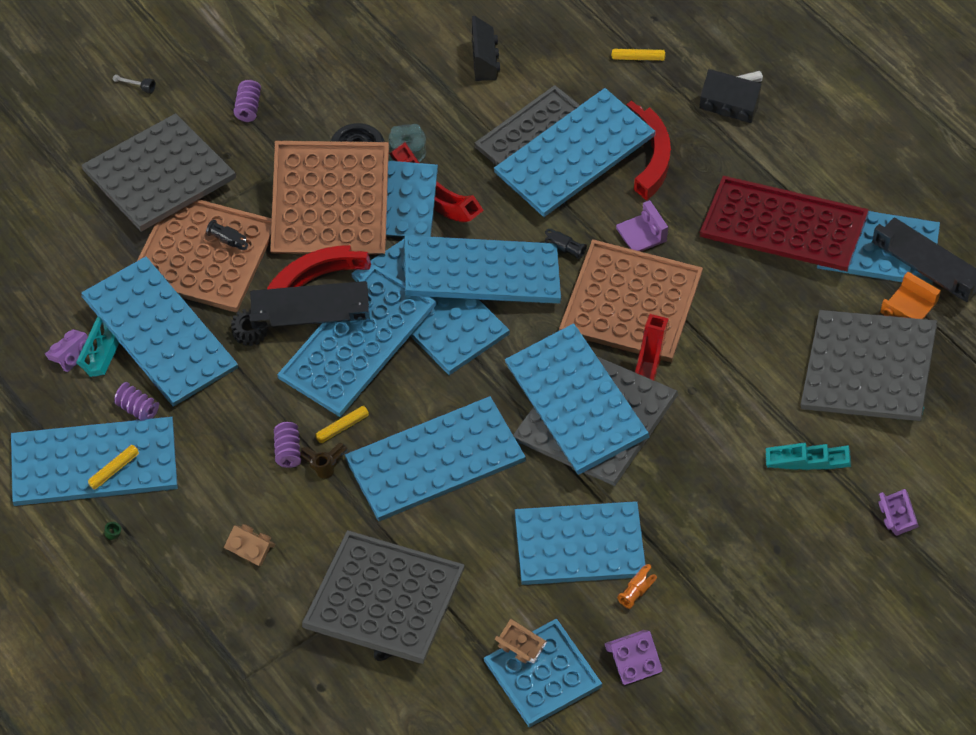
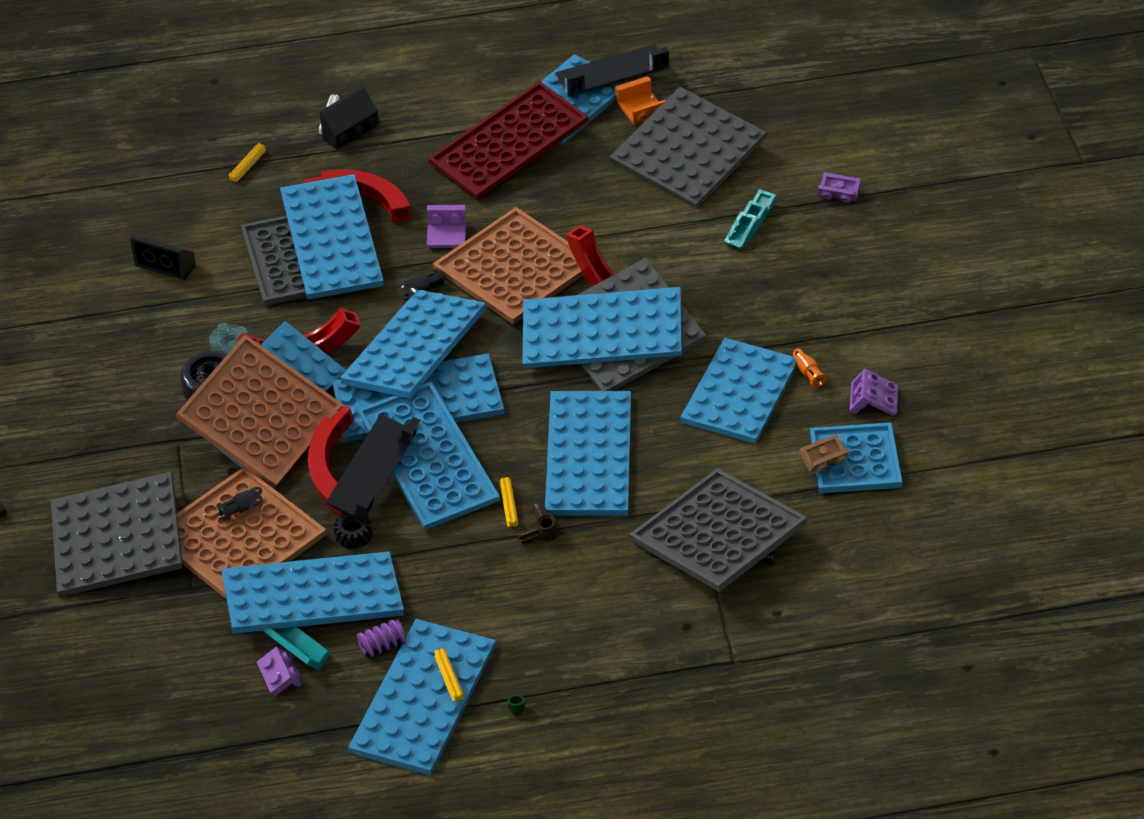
camera: 60 degrees left, 10 degrees down
medium nougat bracket [224,524,275,566] -> none
medium lavender piece [234,80,261,122] -> none
medium lavender piece [274,422,301,468] -> none

